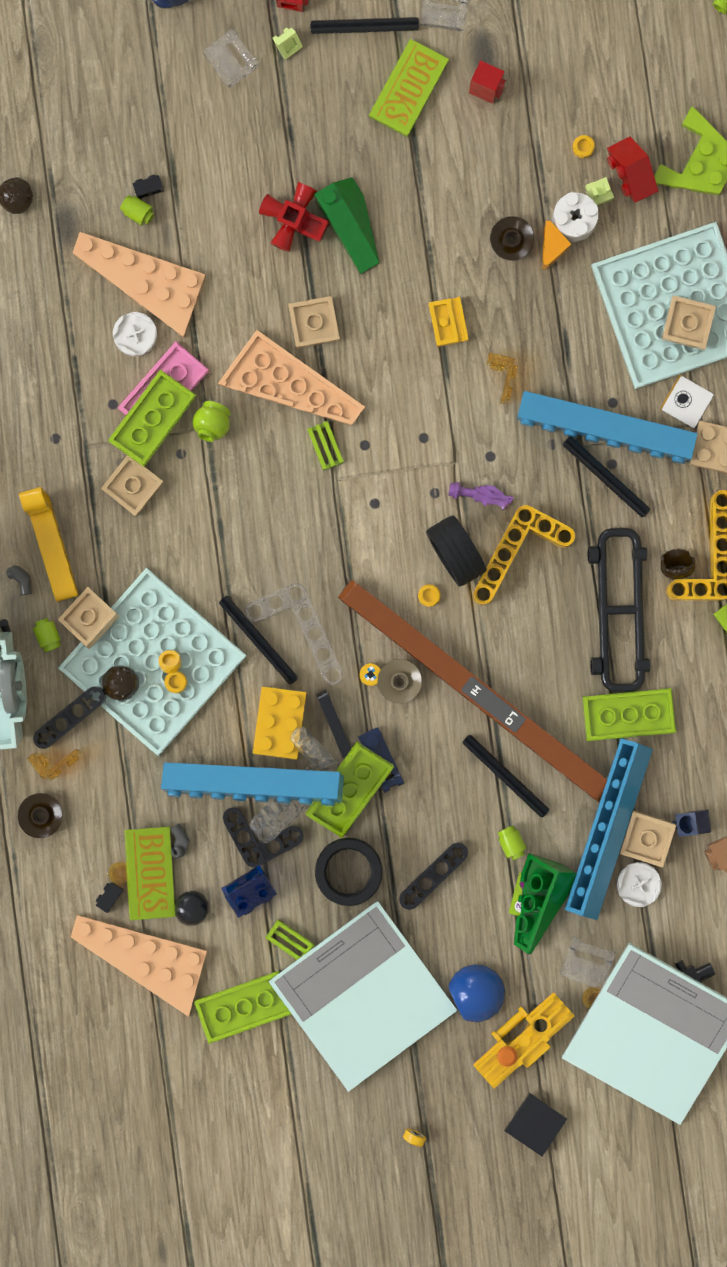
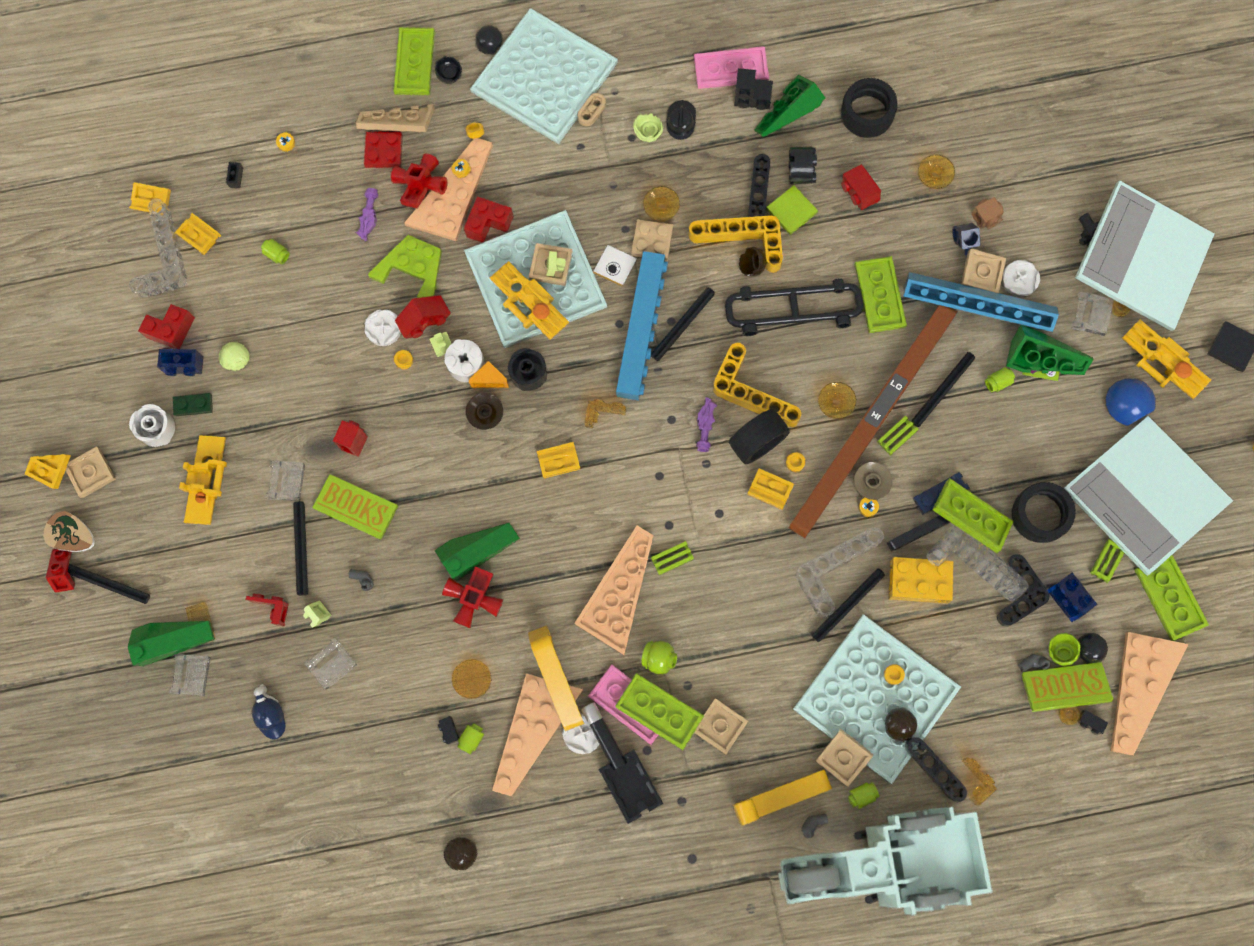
camera: 85 degrees left, 10 degrees down
dark brown dish [17,793,63,838] -> none
yellow tile [158,650,182,673] -> none
dark azure brick [161,762,344,806] -> none
tan plate [288,296,340,349] -> none
black beam [399,842,468,910] -> none
none -> dark grey arm [349,569,374,591]
none -> white tile [364,310,401,346]
none -> clear yellow tile [452,659,492,699]
none -> yellow piece [490,261,569,340]
none -> black brick [508,348,547,391]
none -> yellow beam [528,625,584,731]
none -> yellowish green tile [546,251,566,276]
none -> black piece [581,702,663,824]
none -> yellow plate [747,468,794,510]
none -> clear yellow dish [818,382,857,419]
none -> lime tile [877,416,919,456]
none -> lime hair [1049,633,1080,666]

